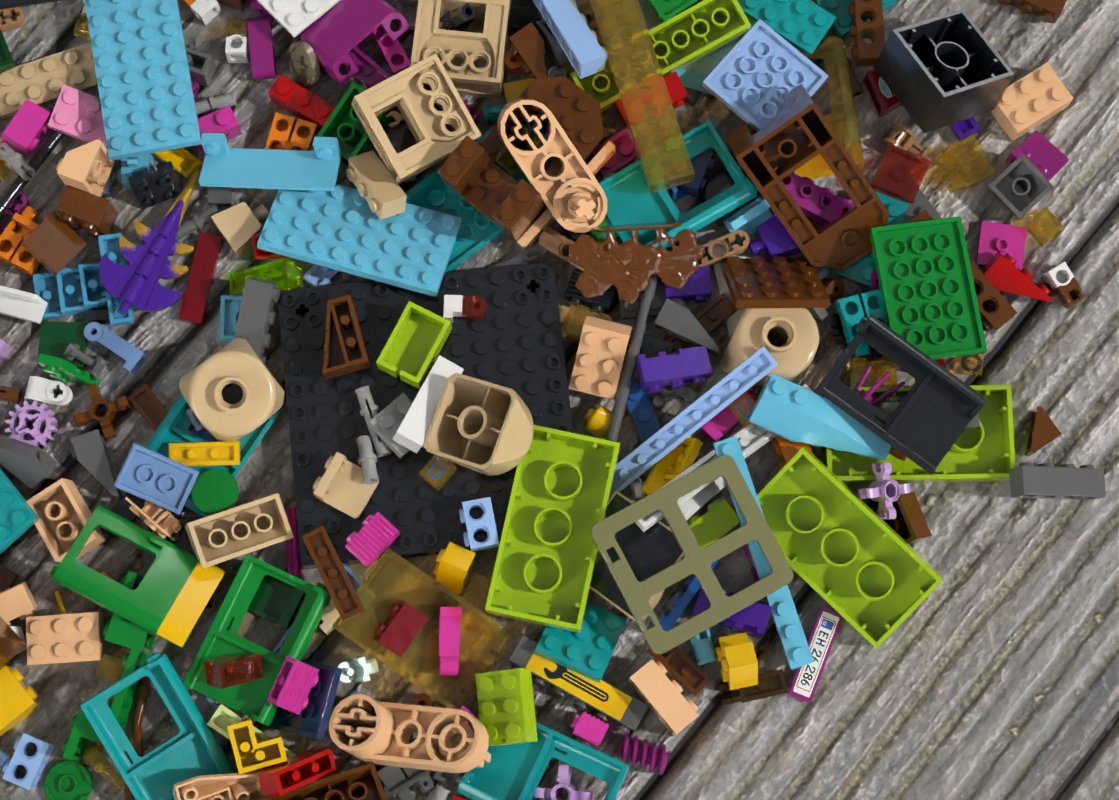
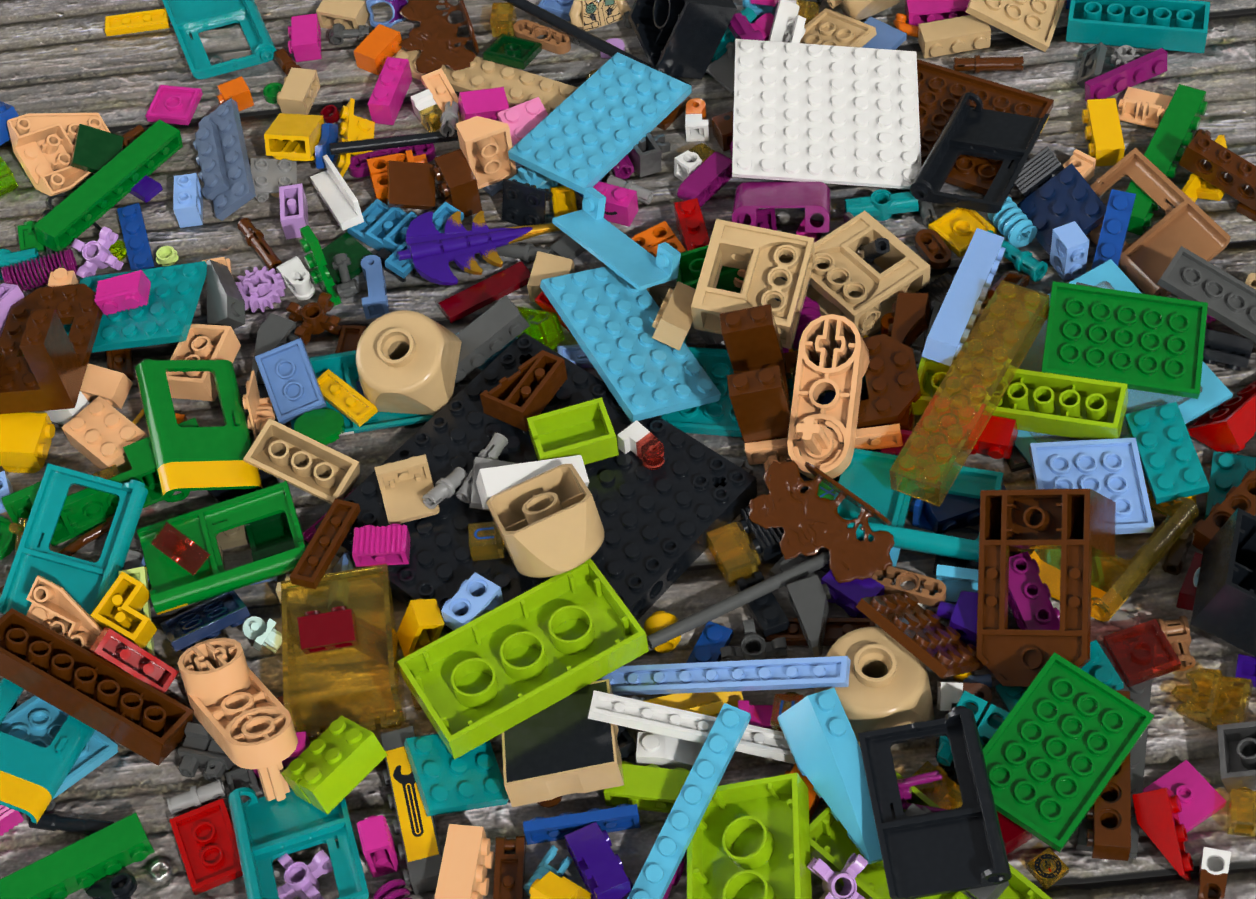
camera: 55 degrees right, 25 degrees down
dark pink brick [267,656,319,715] -> none
dark tan tile [288,41,320,87] -> none
dark pink leg [437,607,462,676] -> none
light nougat brick [569,316,632,400] -> none
olive window [590,455,793,654] -> none
dark purple wedge [636,346,712,394] -> none

